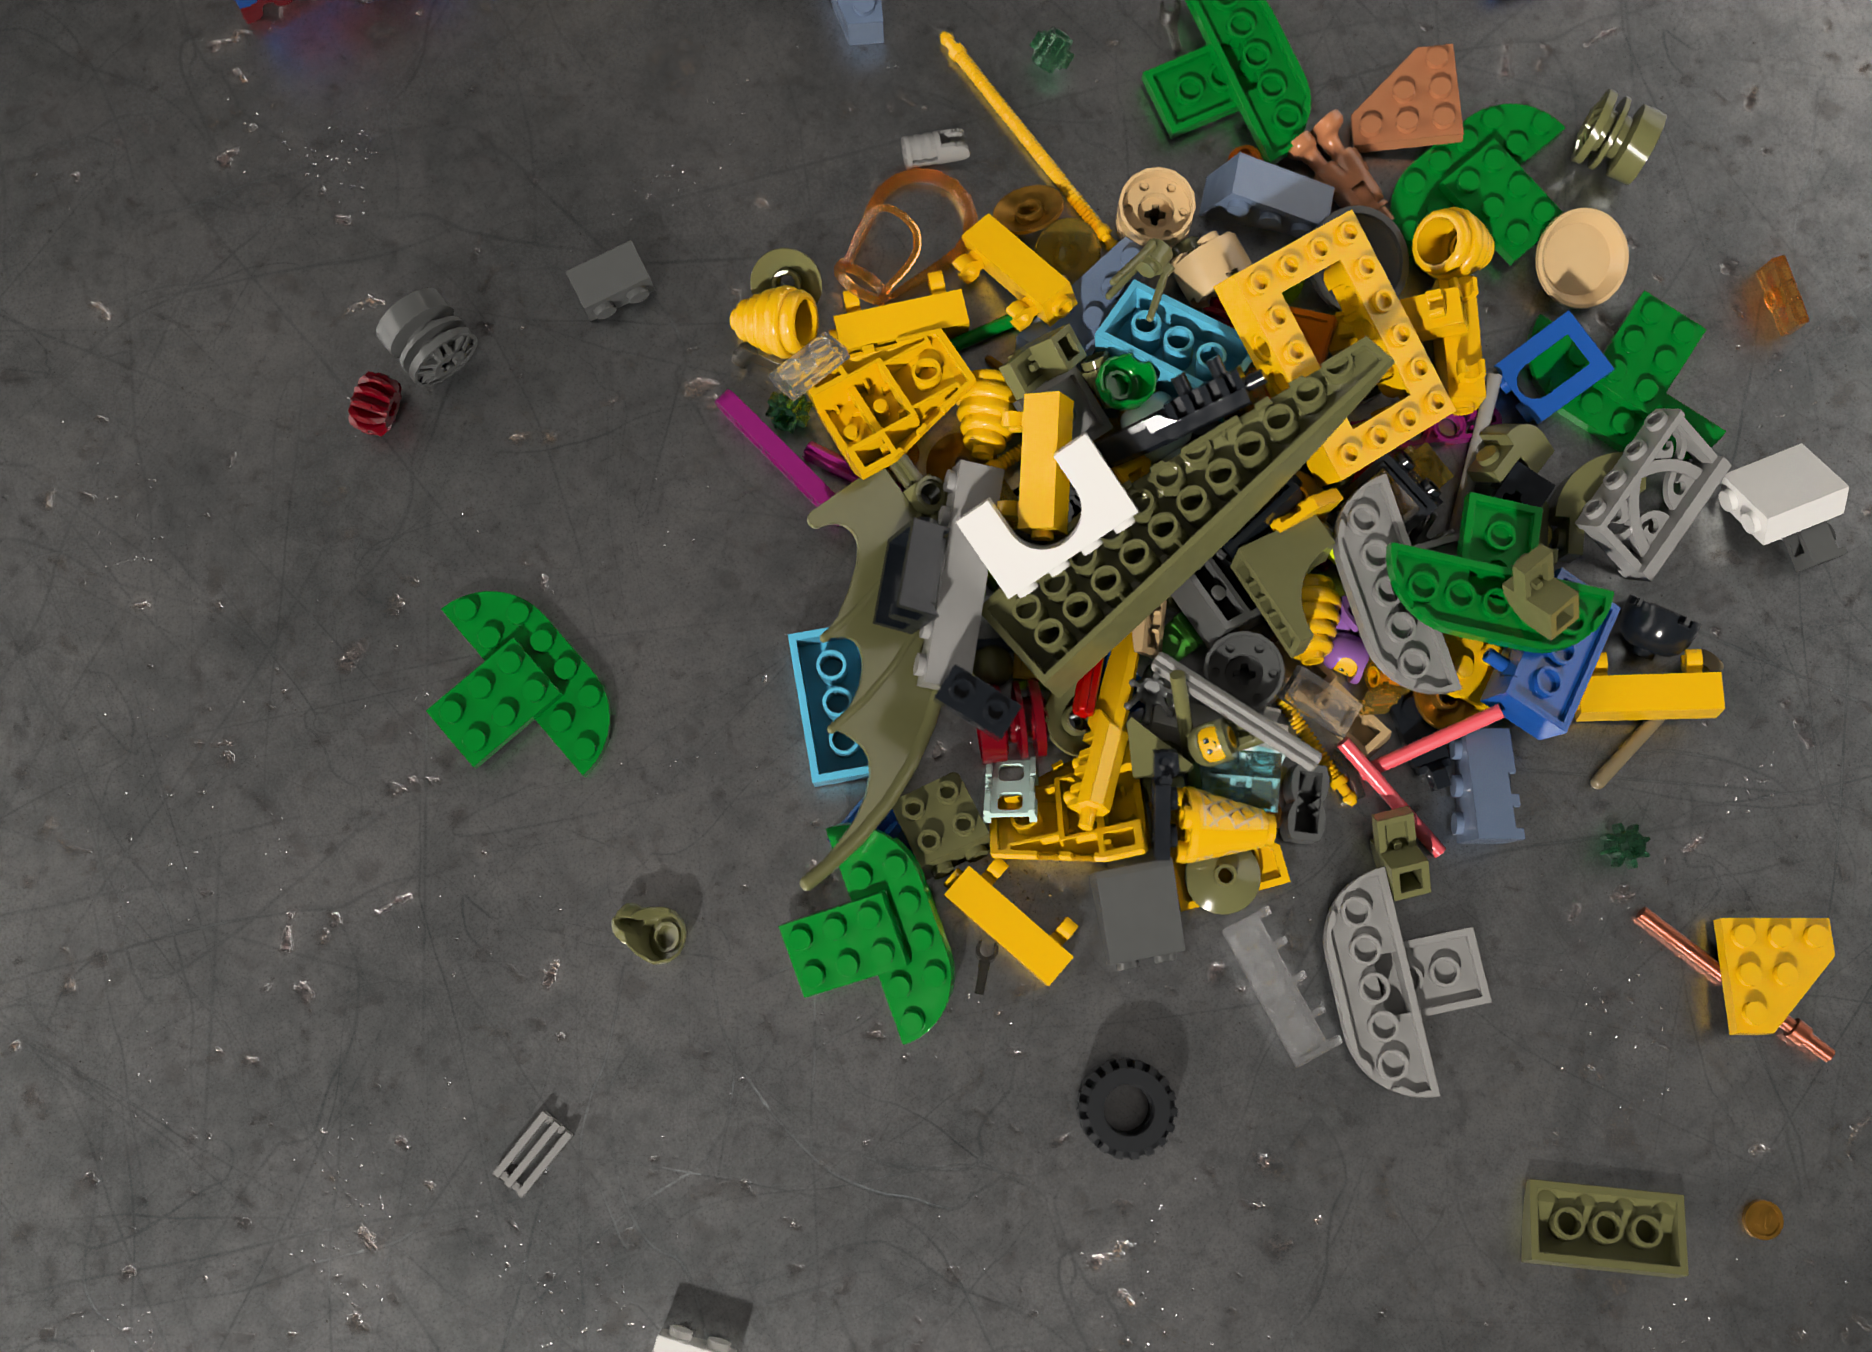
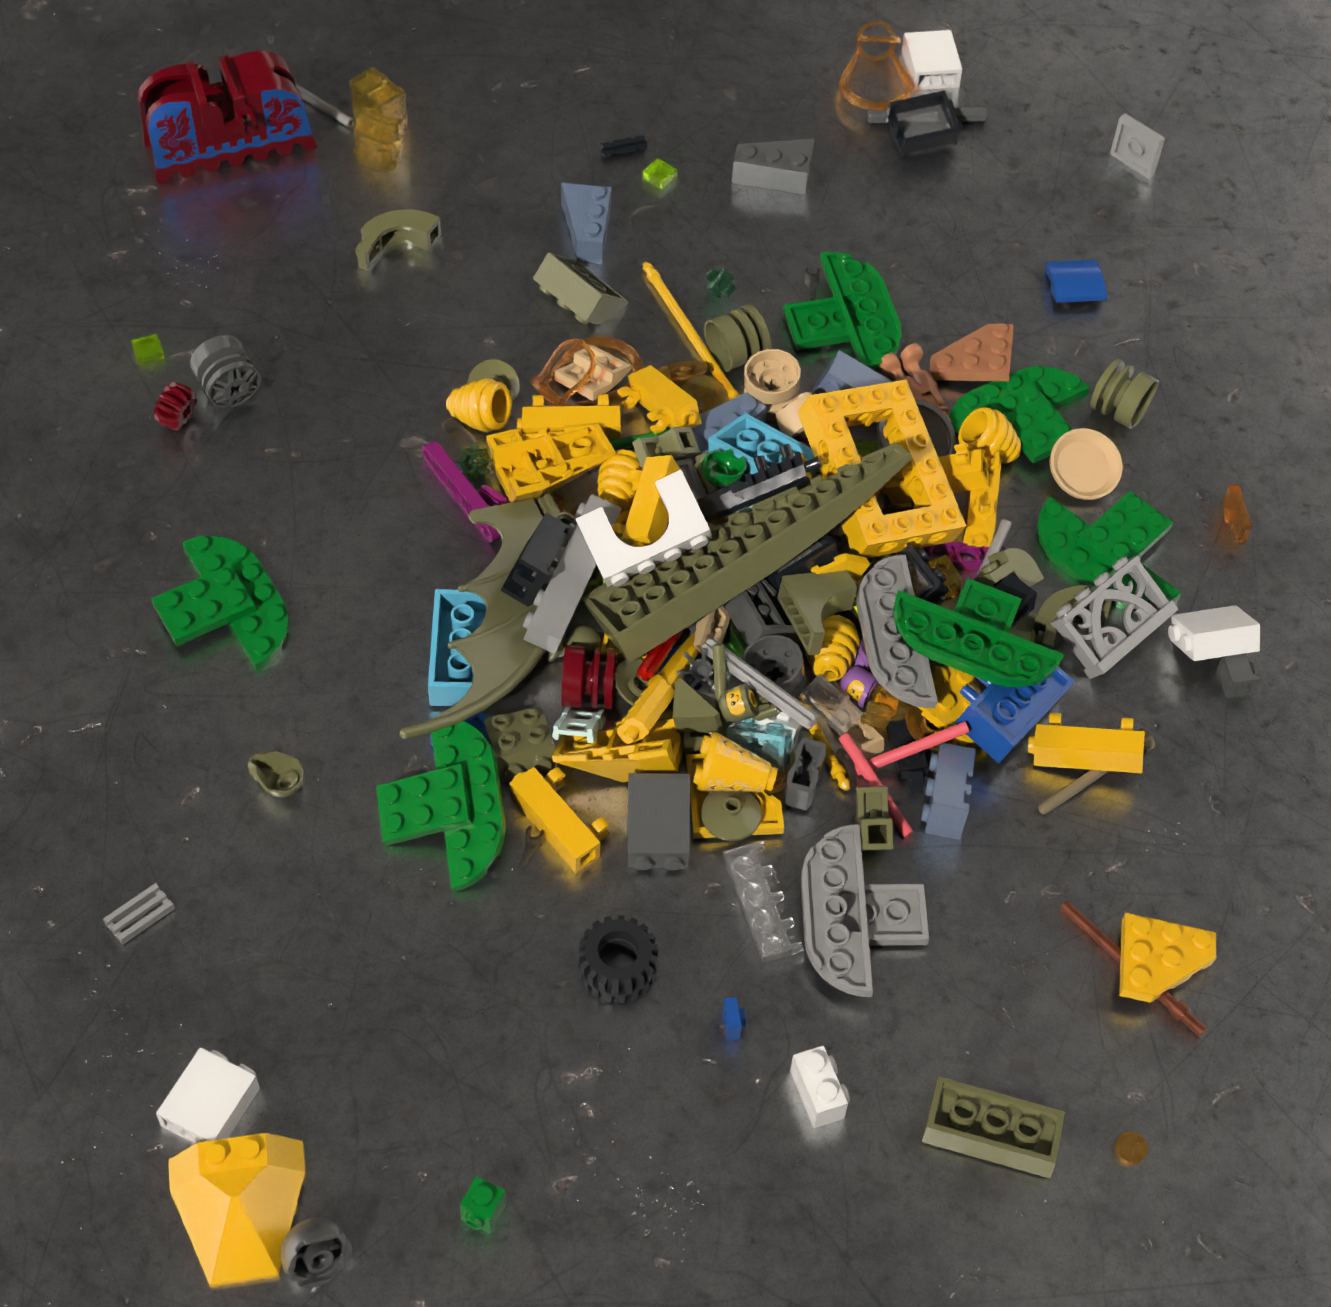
camera: 10 degrees right, 25 degrees down
dark grey brick [565,240,655,321] -> none
clear plate [768,331,850,401] -> none
light grey hinge [901,128,970,169] -> none
black brick [933,664,1022,742] -> none
olive plant [1105,238,1175,322] -> none
black hinge [1151,749,1180,861] -> none
blue panel [1494,310,1616,424] -> none
olive brick [1502,544,1579,641] -> none
clear green gear [1599,823,1651,869] -> none
black cylinder [1620,594,1702,661] -> none
none -> clear neon green tile [131,334,165,365]
none -> olive arch [356,209,441,271]
none -> slope [532,252,628,325]
none -> tan slope [554,345,631,401]
none -> olive wheel [704,304,771,372]
none -> blue plate [722,997,746,1041]
none -> white brick [790,1046,850,1128]

